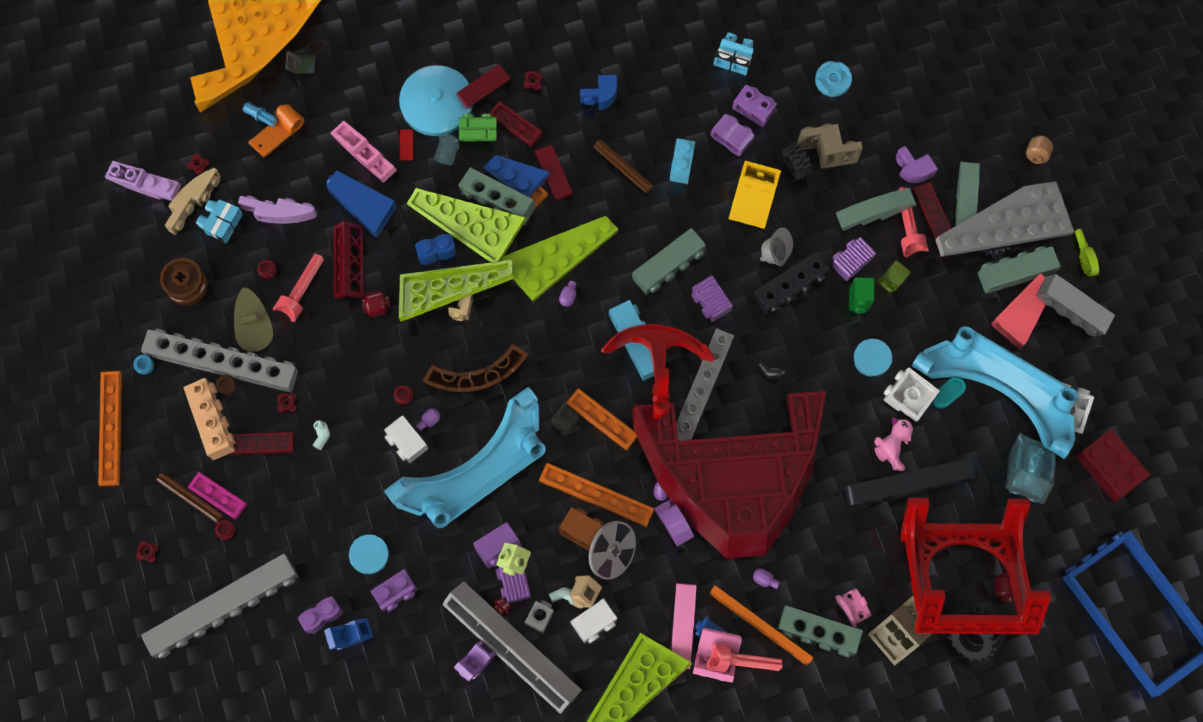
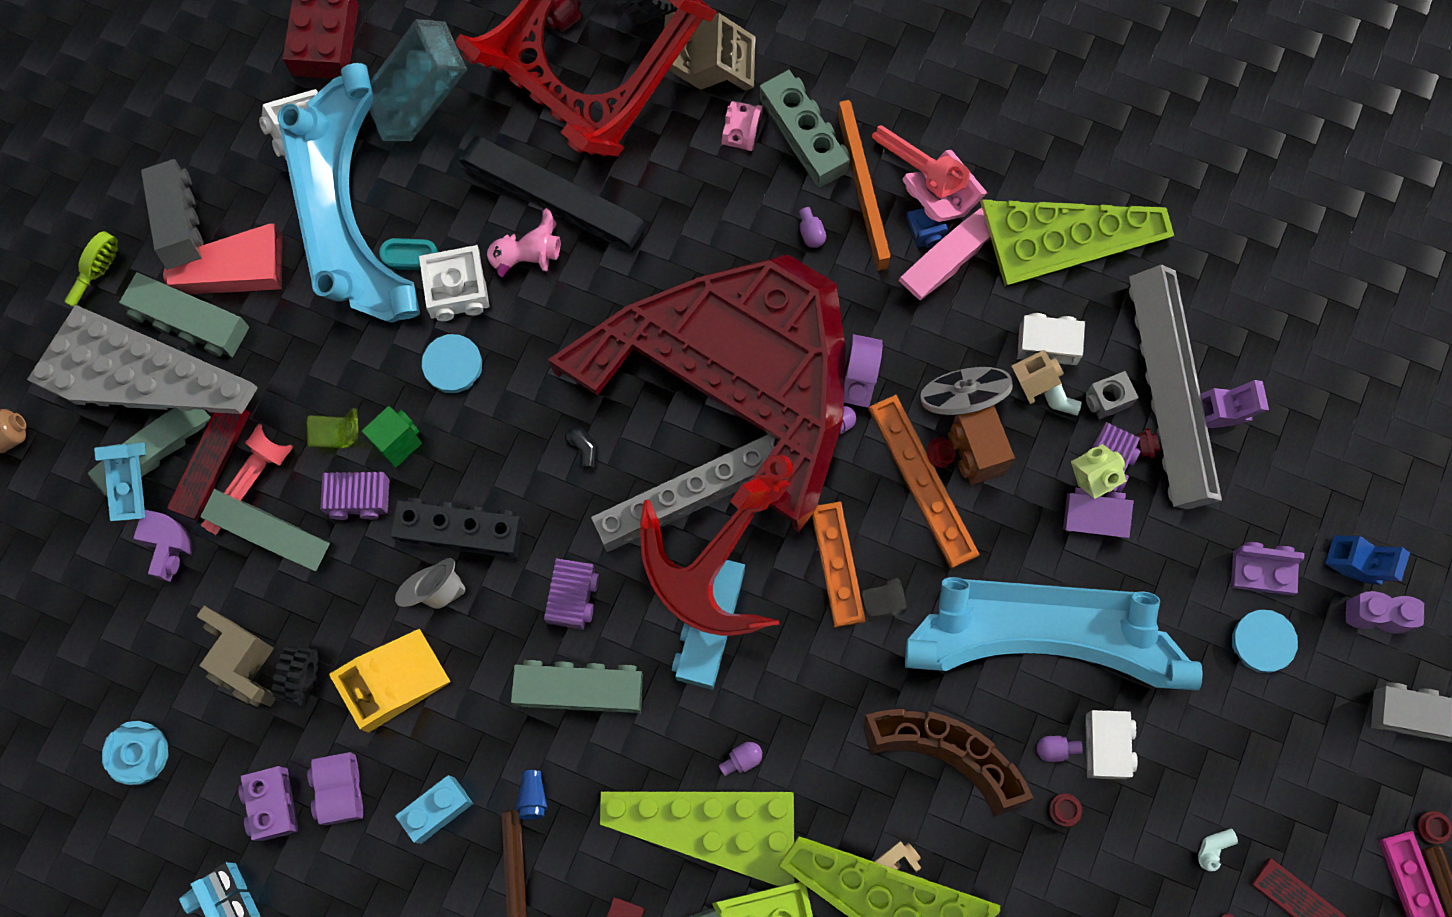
camera: 135 degrees left, 0 degrees up
none -> medium azure bracket [94,442,146,521]
none -> blue cone [515,770,548,820]
none -> dark red plate [927,437,956,468]

